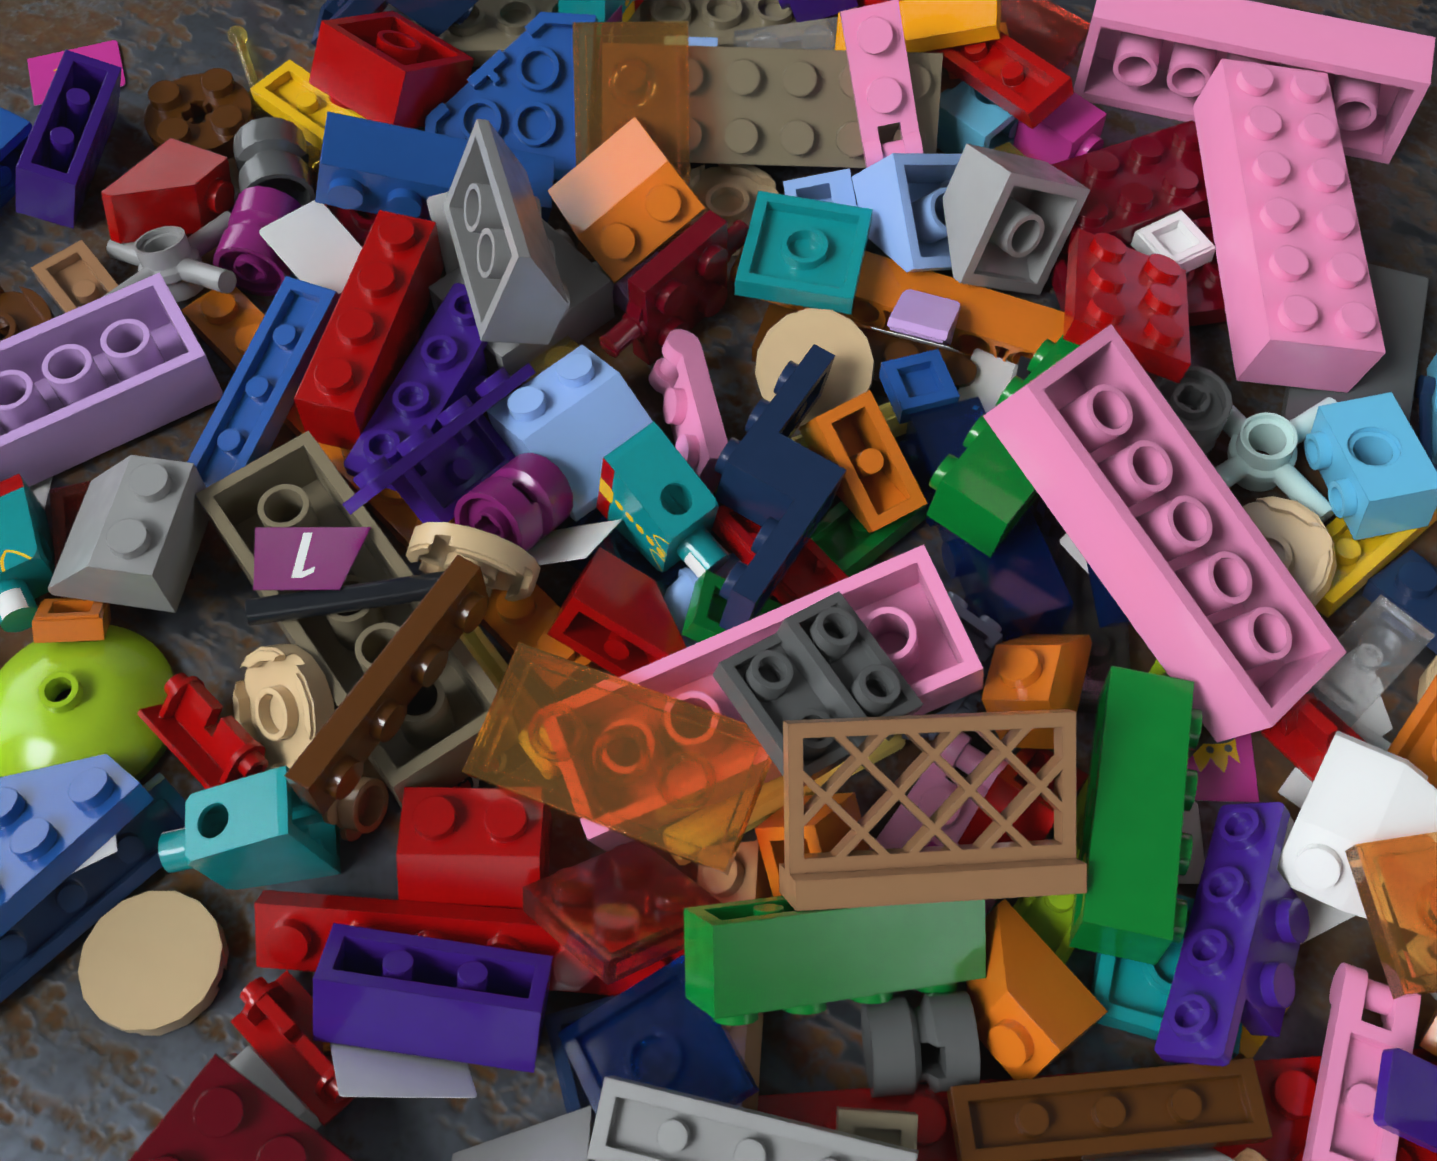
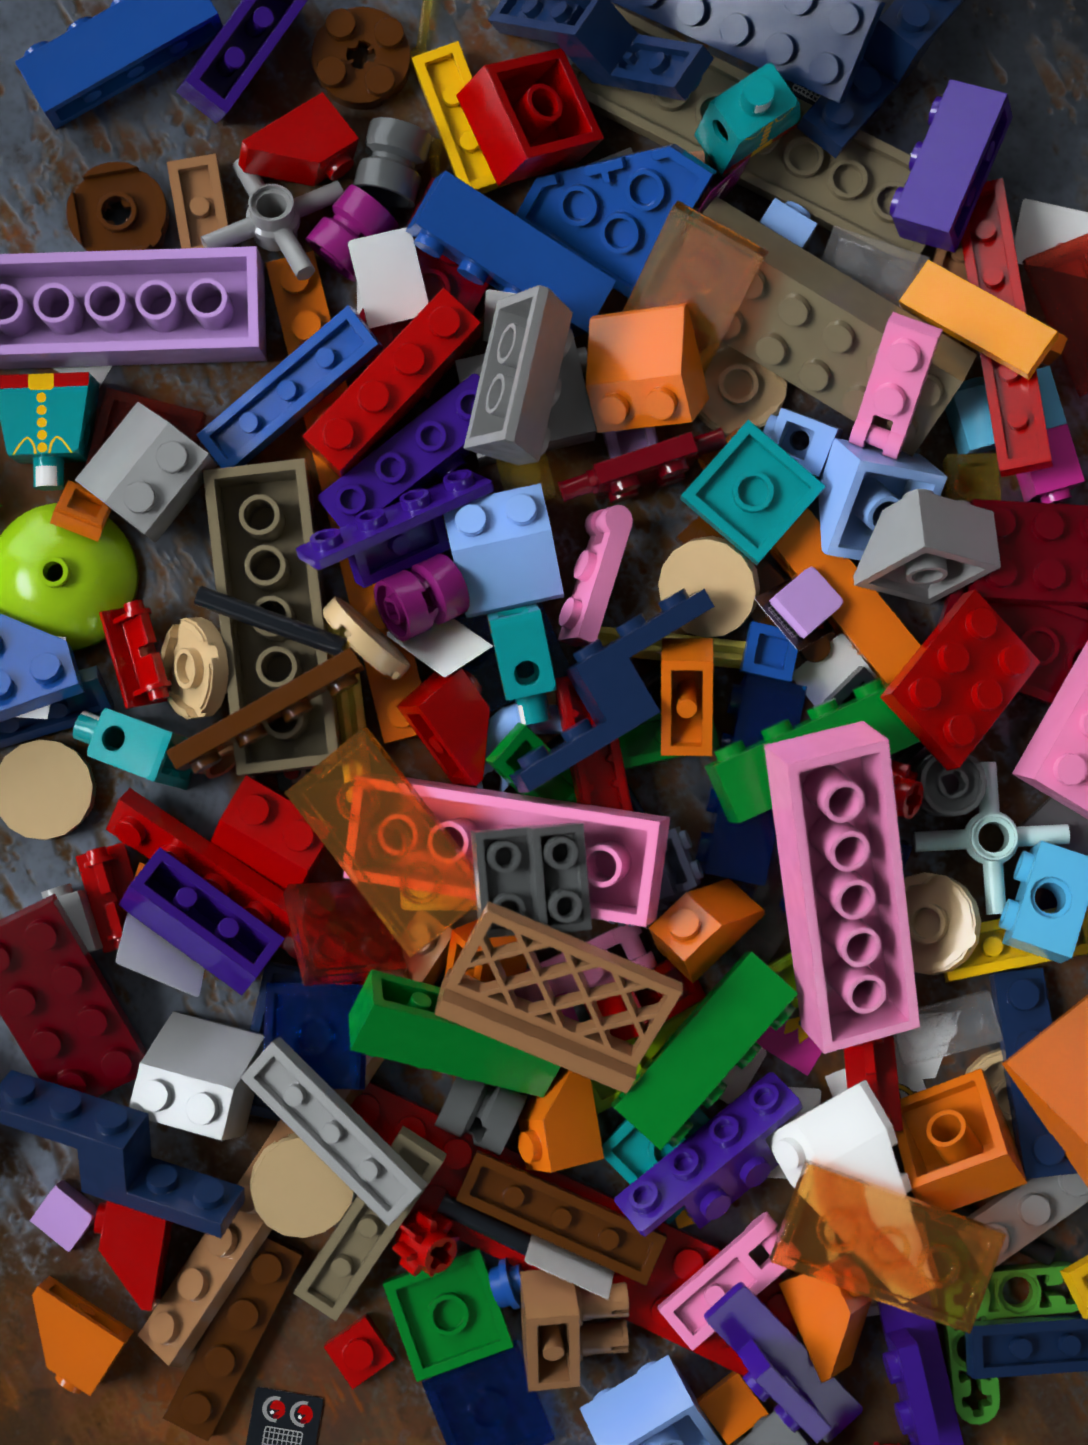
camera: 25 degrees right, 25 degrees up
magenta sticker [253,527,371,590] -> none
white tile [1131,210,1216,273] -> none

